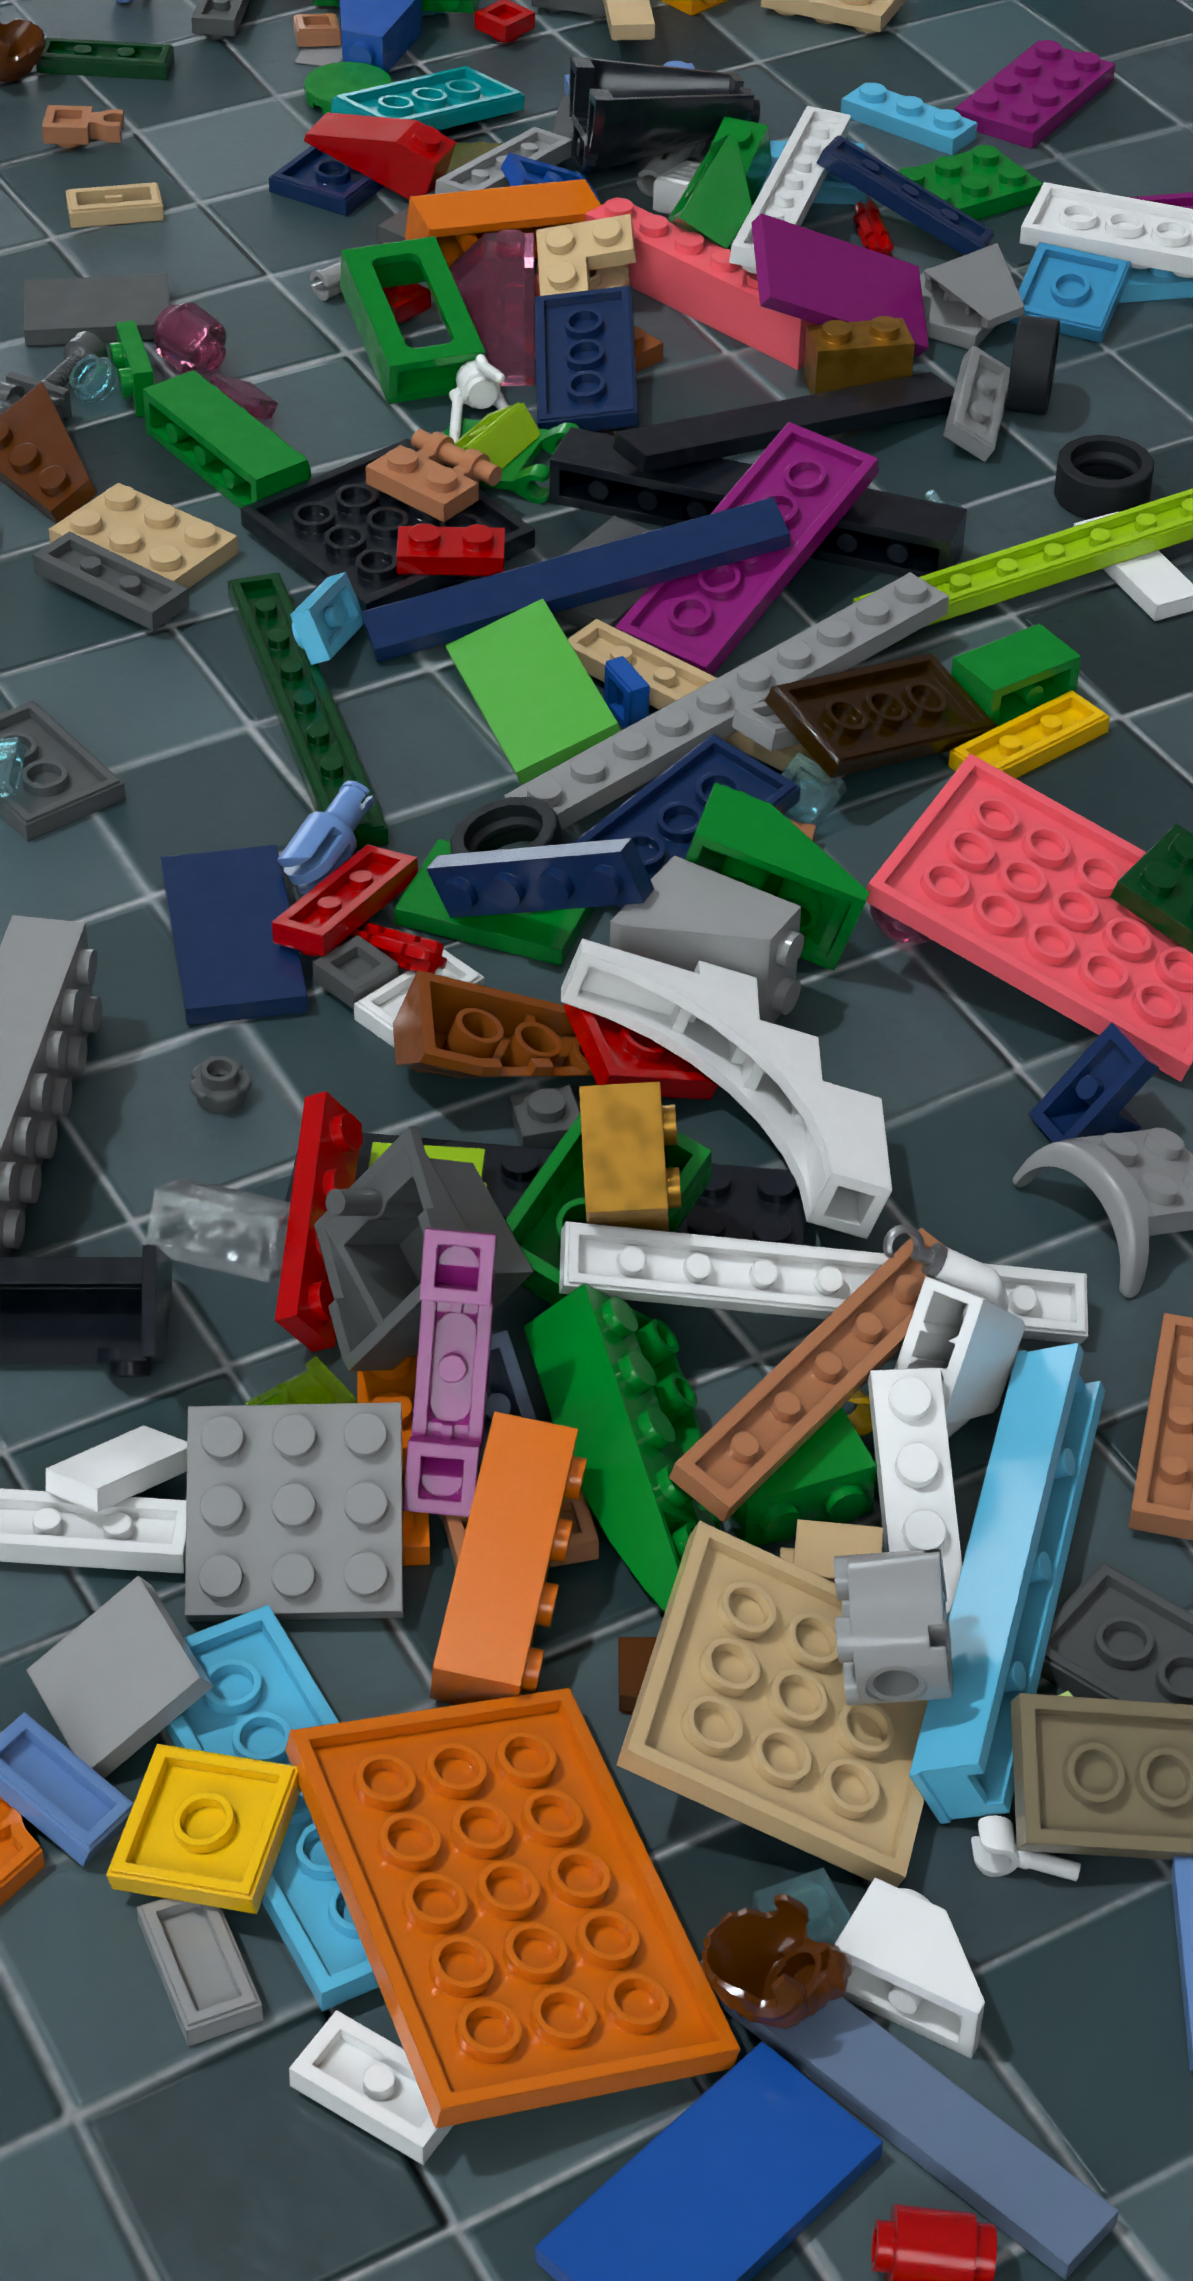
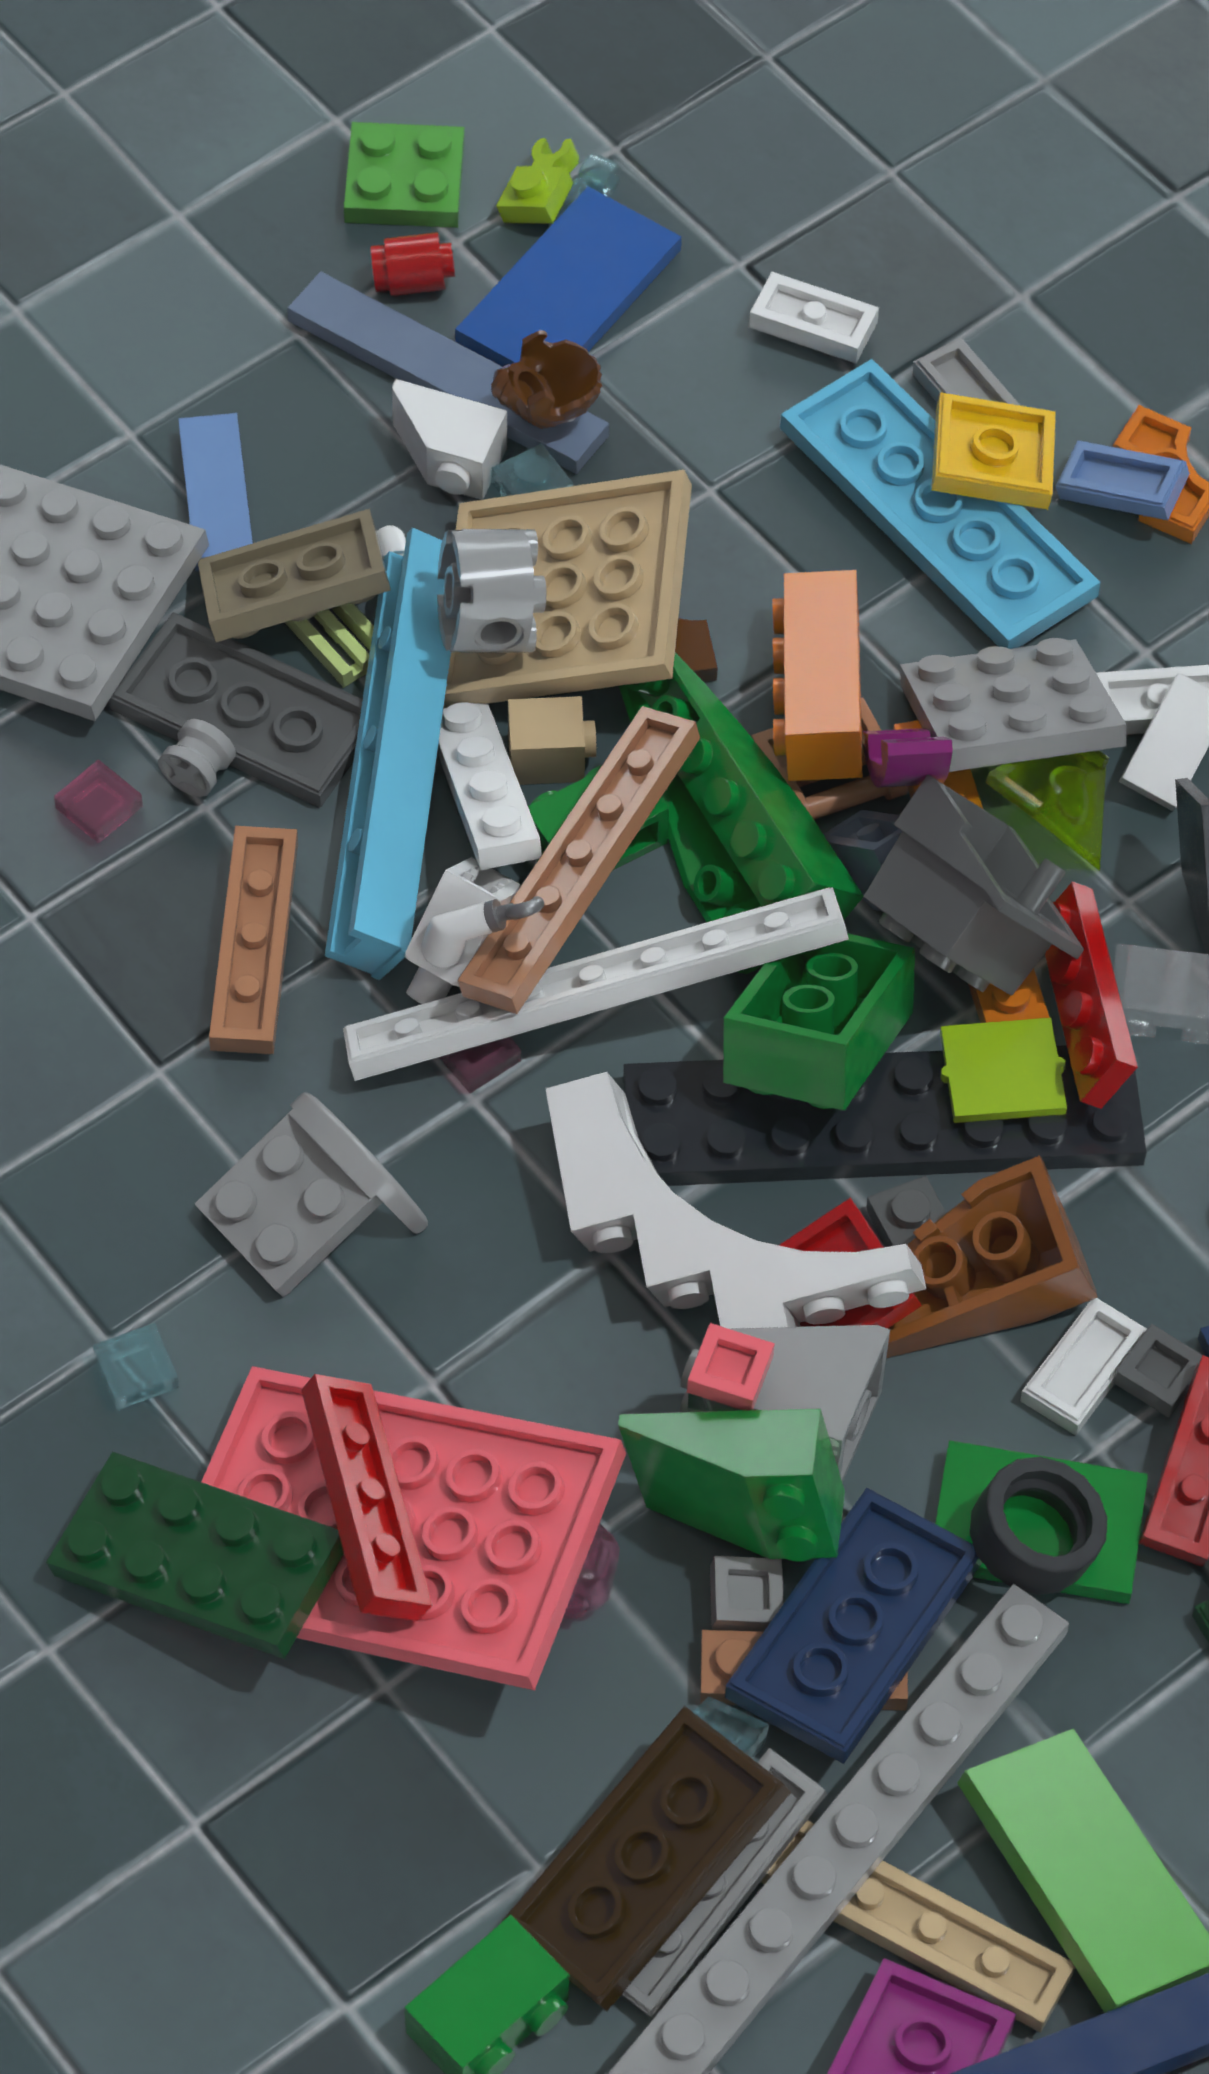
camera: 170 degrees right, 15 degrees up
light grey tile [26,1576,213,1778] -> none
orange plate [285,1688,740,2129] -> none
red axle [352,923,447,974] -> none
dark blue plate [426,838,654,918] -> none
pearl gold brick [579,1082,681,1232] -> none
blue tile [604,656,650,729] -> none
yellow tile [948,690,1110,779] -> none
dark blue slope [1028,1022,1160,1143] -> none
none -> red plate [301,1374,433,1621]
none -> coral plate [687,1323,775,1411]

